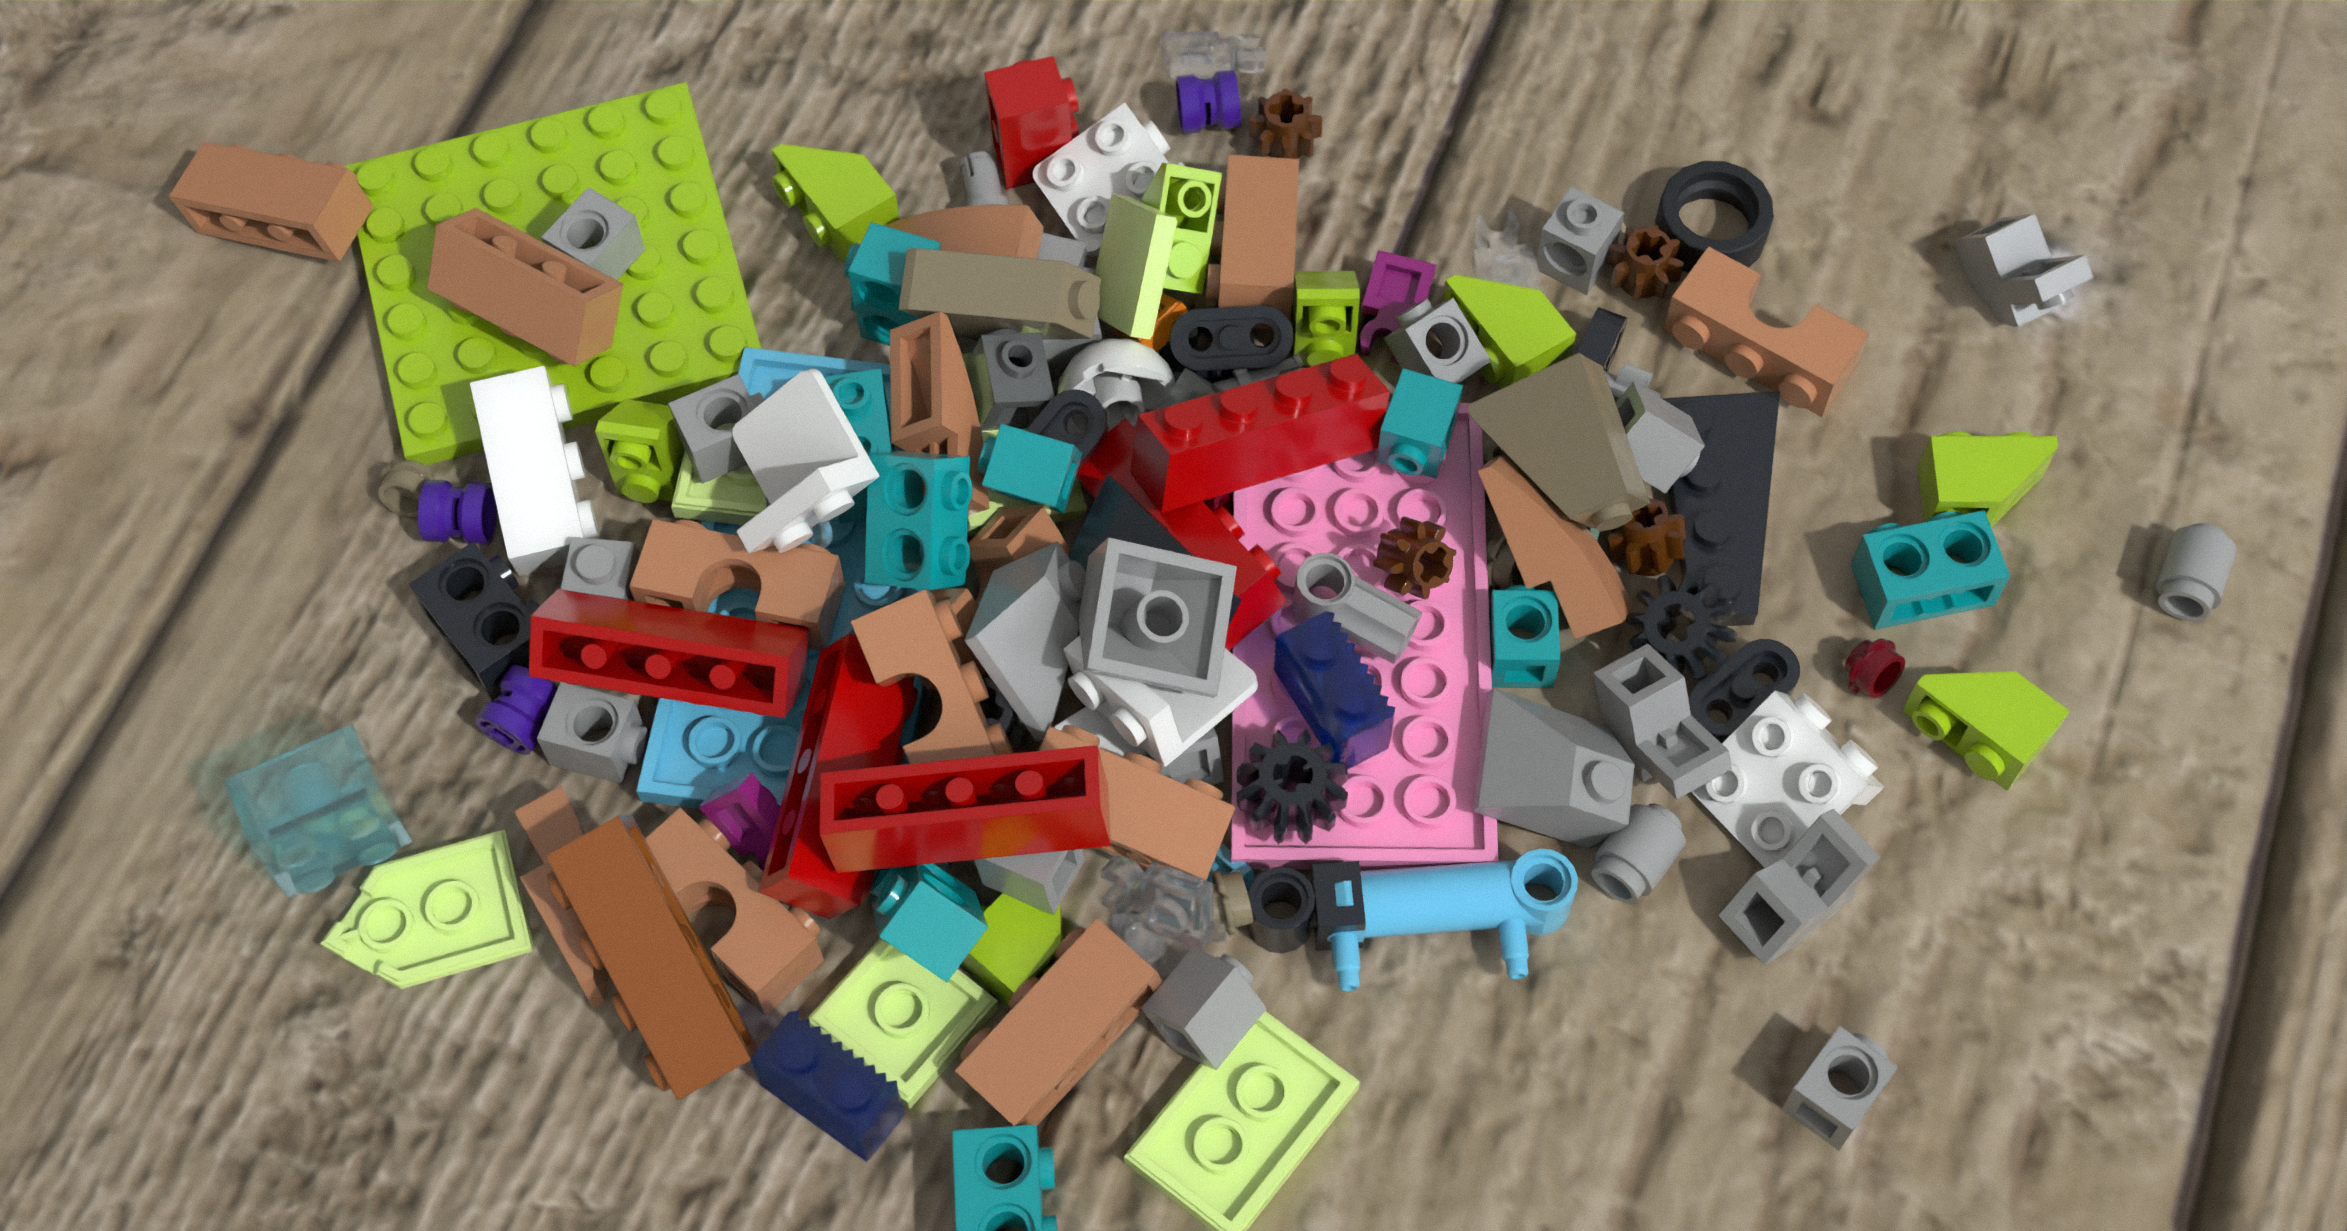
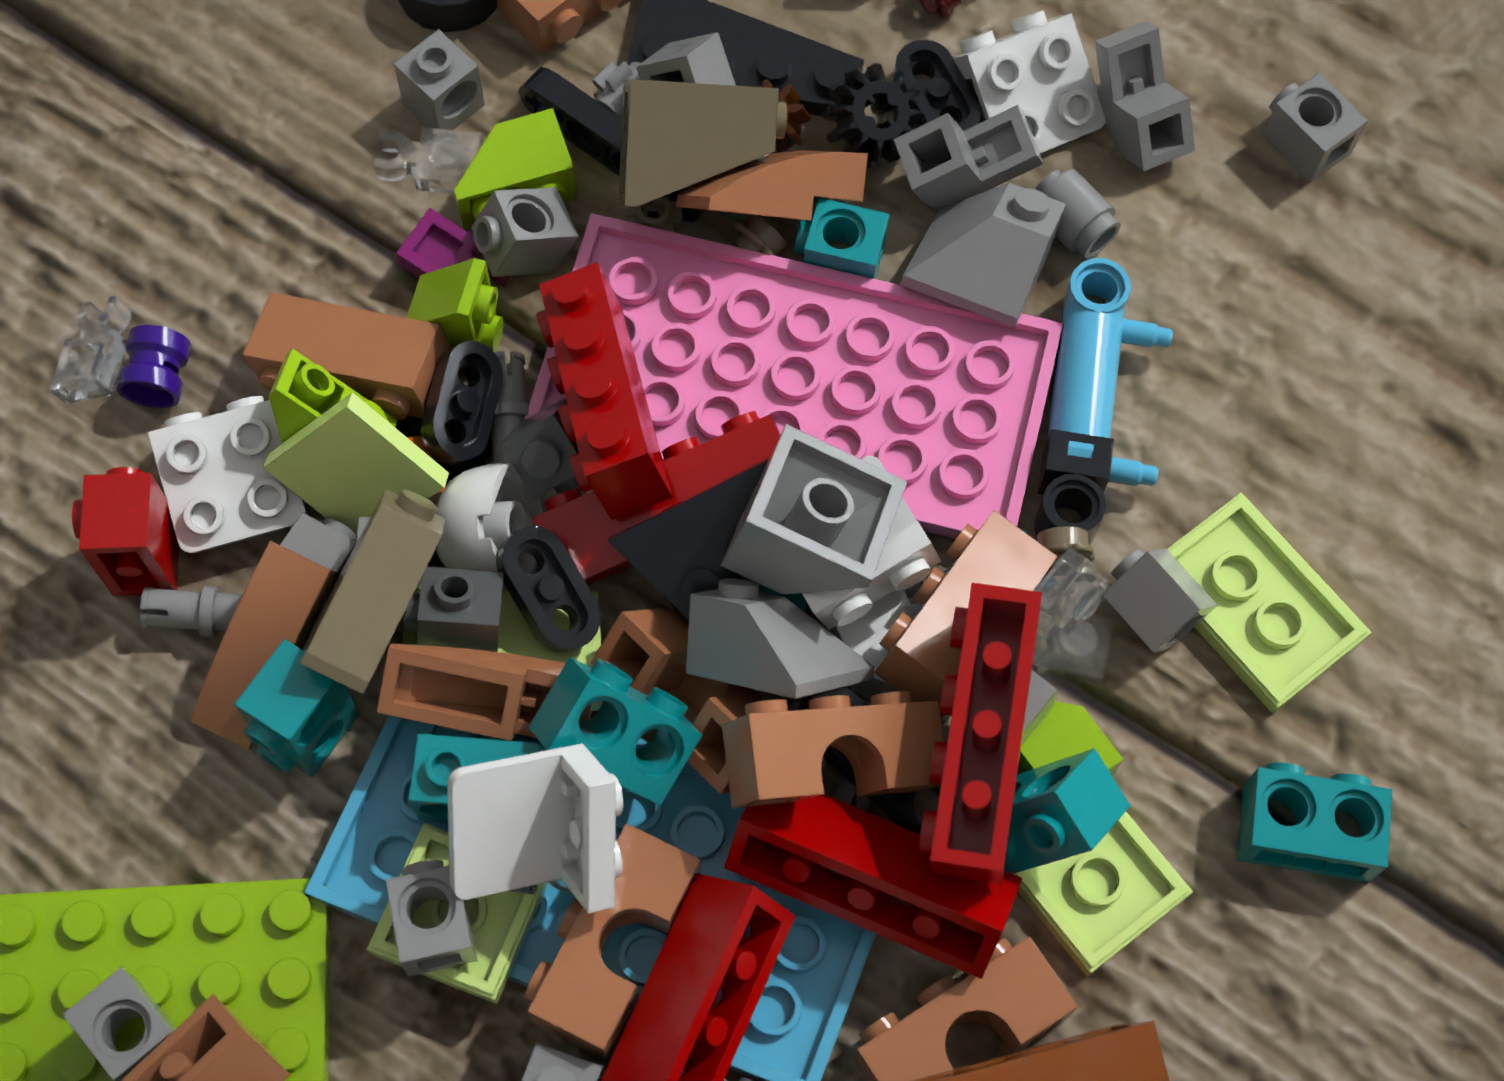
camera: 80 degrees left, 5 degrees up
lime slope [595,399,685,503] -> none
magenta plate [699,772,780,871] -> none
clear blue brick [750,1011,905,1162] -> none
lime slope [771,144,900,263] -> none
nougat brick [955,918,1163,1126] -> none
teal brick [978,424,1083,514] -> none
black gear [1236,729,1348,845] -> none
reddish brown gear [1249,89,1322,159] -> none
clear blue brick [1273,611,1396,770] -> none
light grey piece [1292,553,1422,664] -> none
reddish brown gear [1373,516,1457,600] -> none
teal brick [1377,368,1463,479] -> none
reddish brown gear [1607,225,1684,301] -> none

